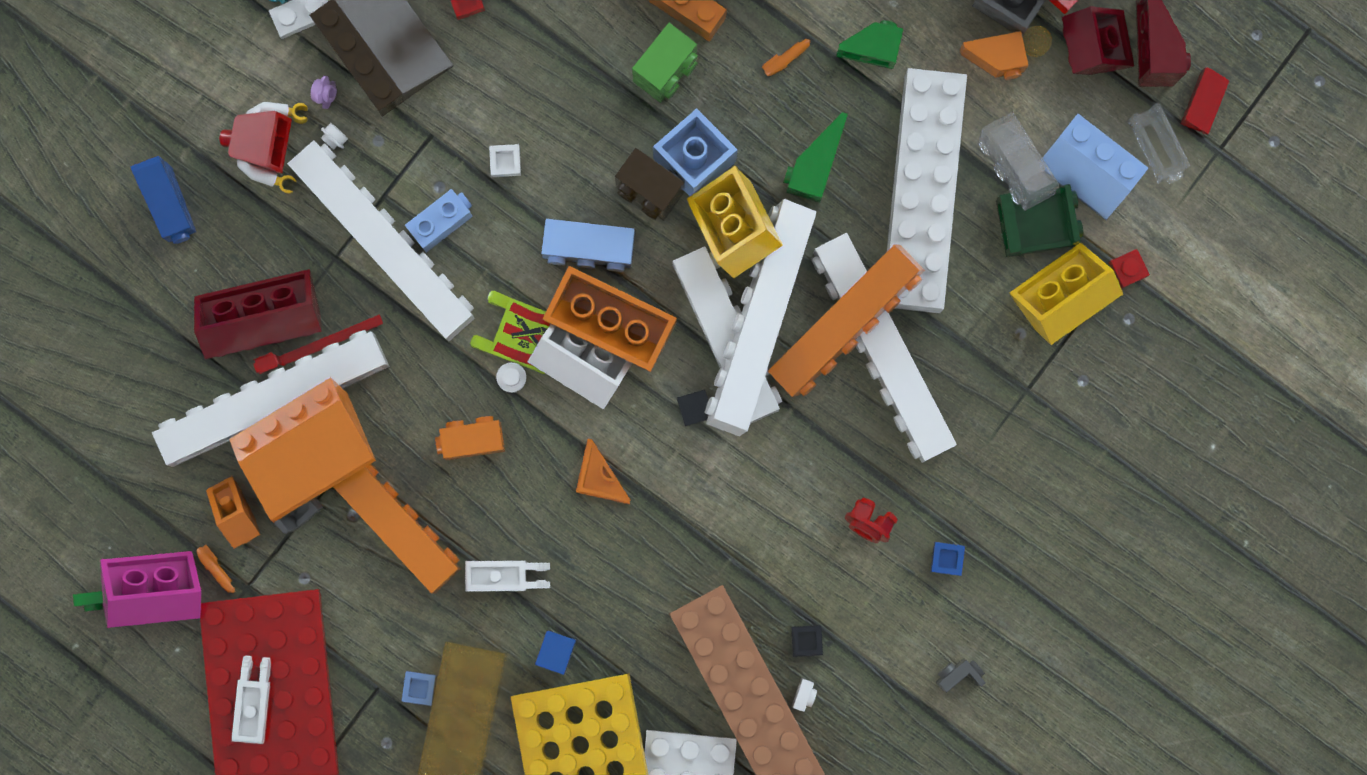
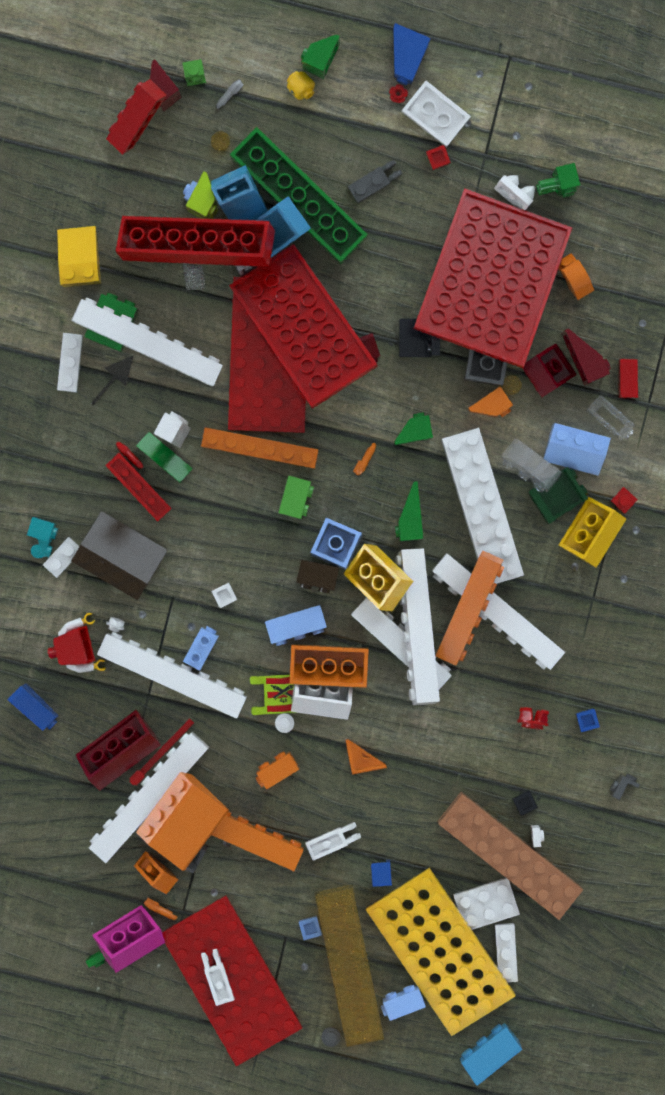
camera: 20 degrees left, 5 degrees up
lavender plate [311,76,337,109] -> none
black tile [677,389,709,427] -> none

